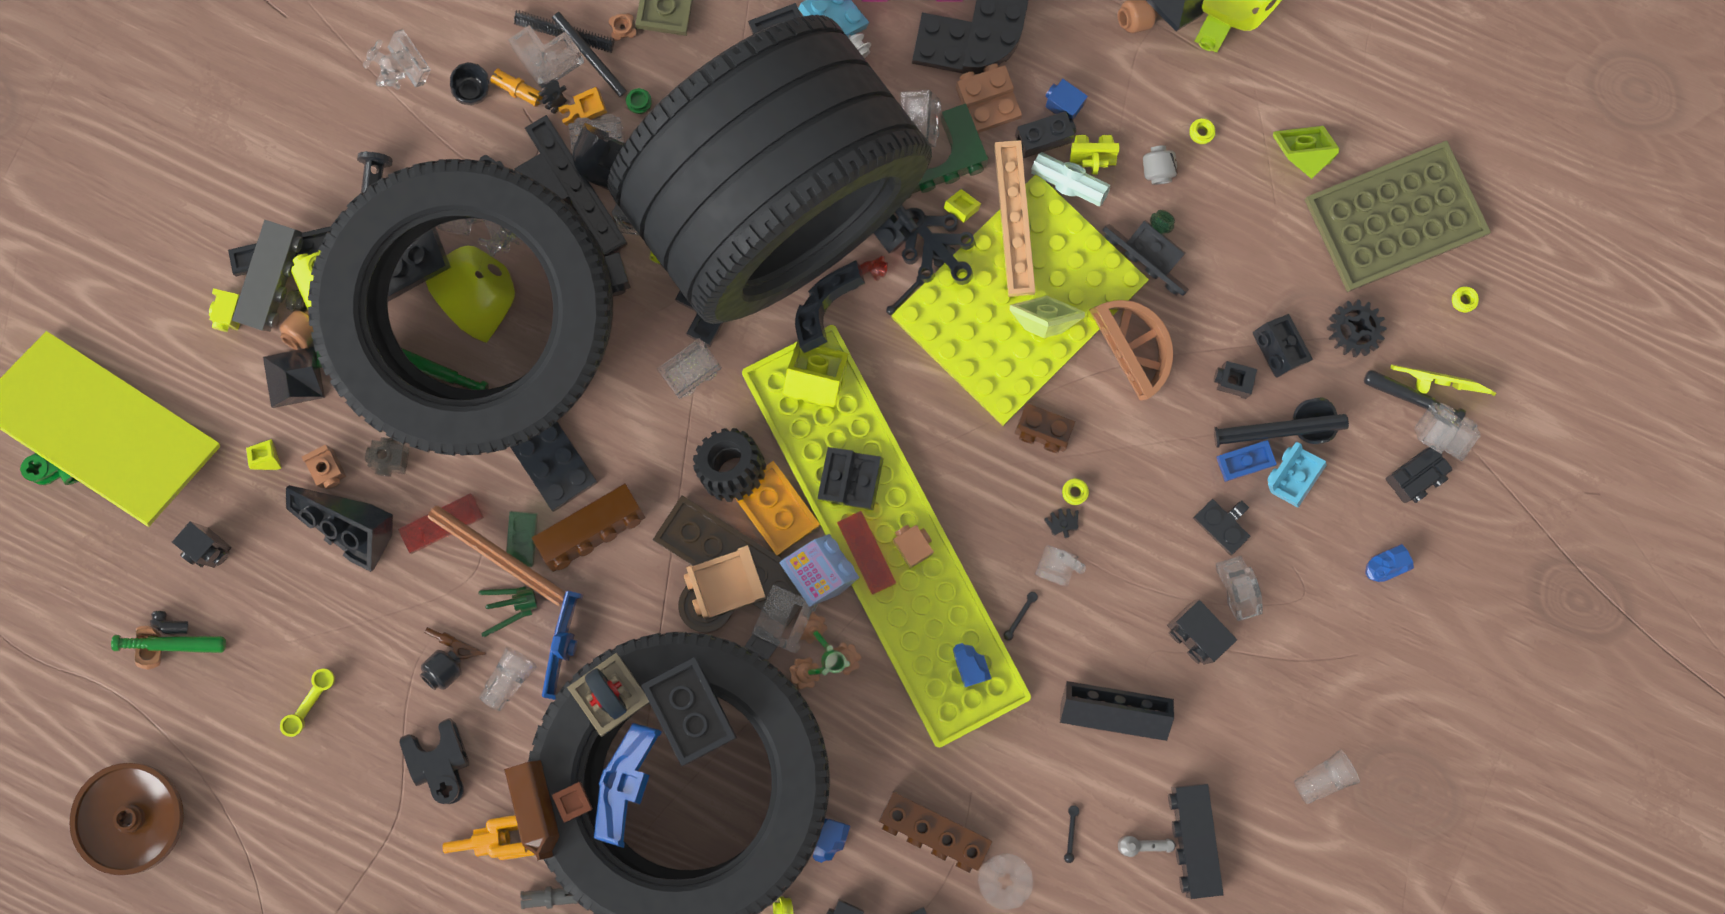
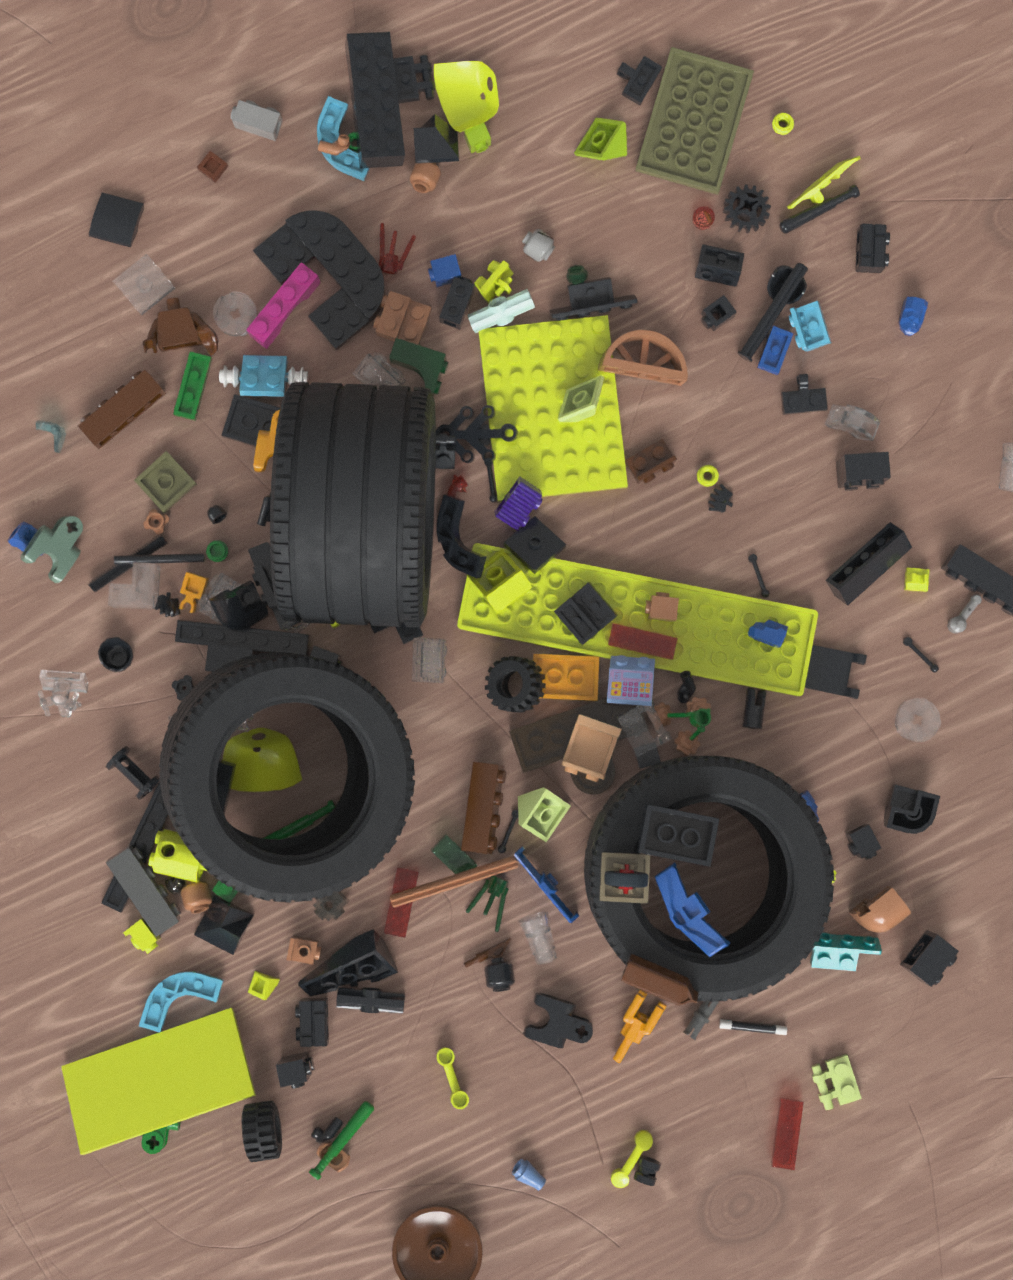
camera: 50 degrees left, 5 degrees up
light orange pin [490,68,543,107] -> none
black plate [510,421,598,512] -> none
copper plate [552,782,593,823] -> none
reddish brown brick [879,792,992,873] -> none
neon yellow plate [944,189,981,223] -> none
light nougat plate [994,140,1035,297] -> none
clear piece [1035,544,1086,587] -> none
neon yellow plate [1189,119,1215,144] -> none
clear brick [1414,402,1481,461] -> none
none -> medium azure plate [139,971,224,1033]
none -> black hinge [207,505,227,524]
none -> black tyre [241,1100,282,1163]
none -> black brick [295,998,329,1047]
none -> black piece [336,987,405,1013]
none -> clear red plant [379,223,416,275]
none -> dark purple brick [494,476,543,530]
none -> black hinge [498,810,518,853]
none -> black plate [503,516,566,574]
none -> medium blue cone [512,1159,546,1191]
none -> yellowish green slope [518,787,571,842]
none -> black plate [617,56,662,106]
none -> black arm [677,671,696,703]
none -> clear red tile [692,206,715,230]
none -> black hinge [742,687,766,729]
none -> black flag [805,645,867,699]
none -> neon yellow tile [904,568,930,592]

